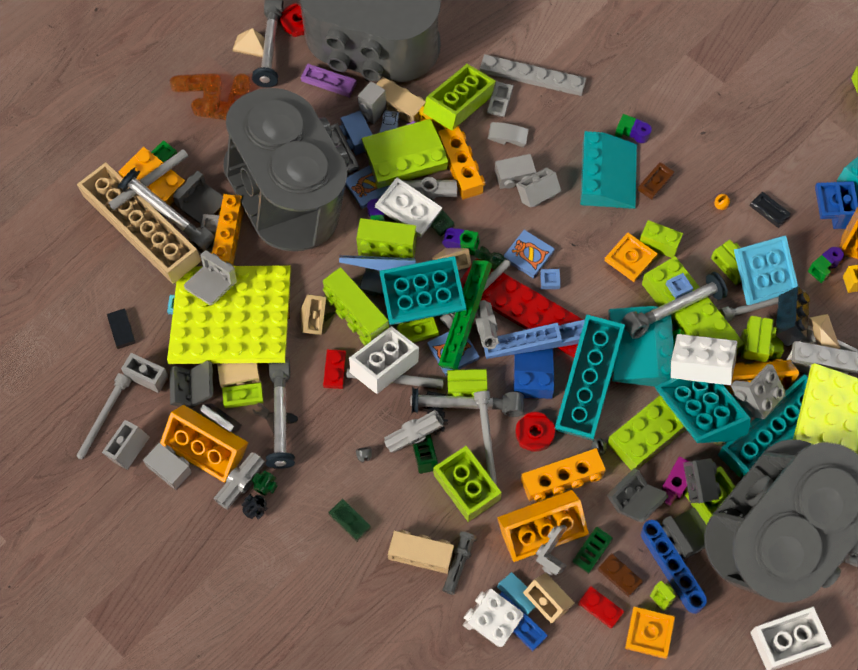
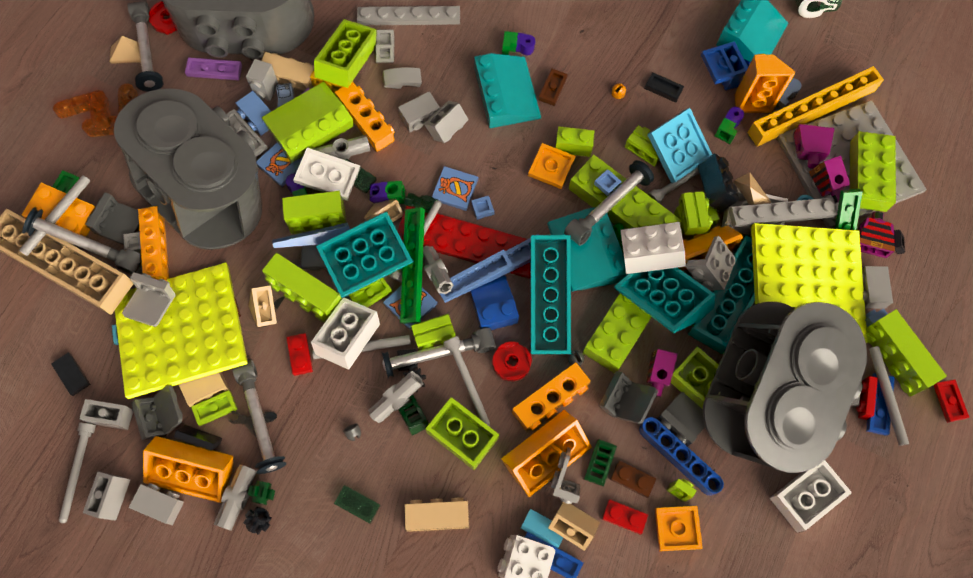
camera: 20 degrees left, 5 degrees up
dark grey pin [442,531,477,595] -> none
dark grey slope [683,458,721,503] -> none

